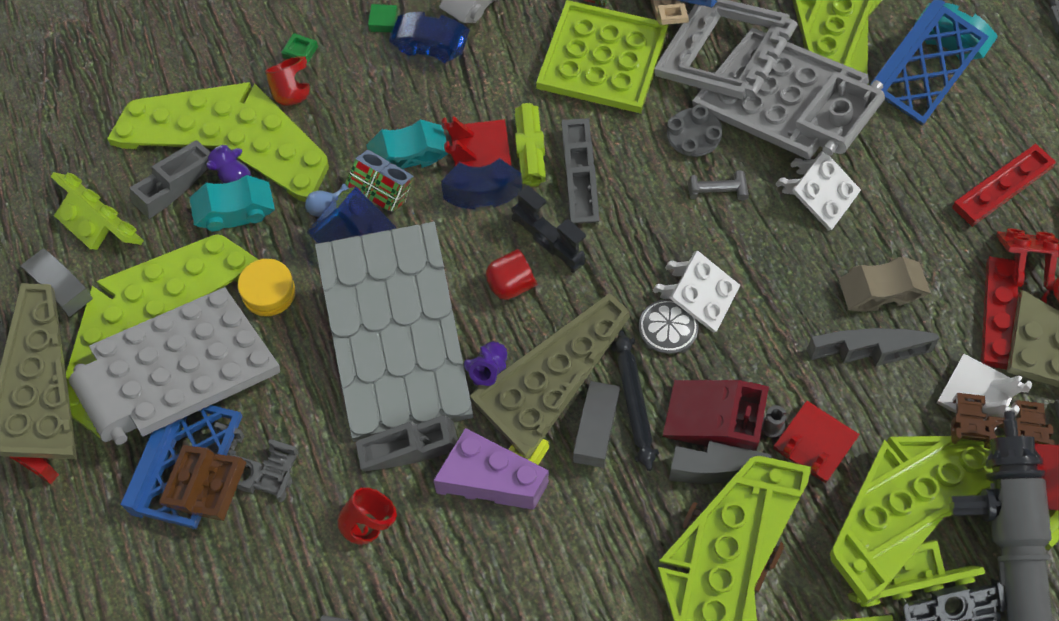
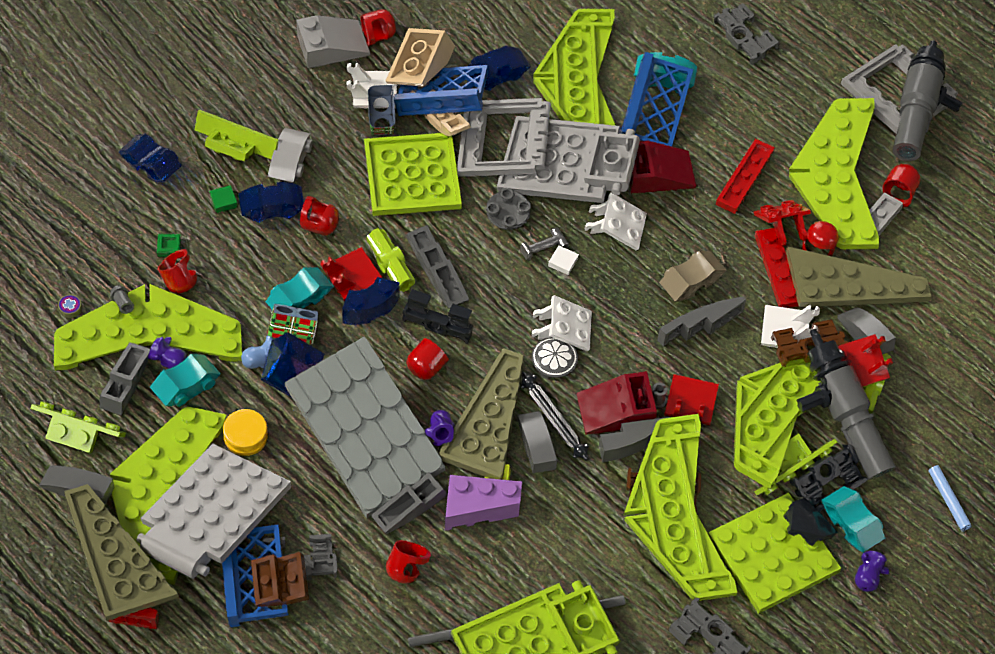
camera: 30 degrees left, 5 degrees down
none -> tile [58,294,82,318]
none -> dark grey pin [110,285,134,314]
none -> red helmet [300,196,339,236]
none -> white tile [548,246,579,275]
none -> dark red slope [629,141,696,194]

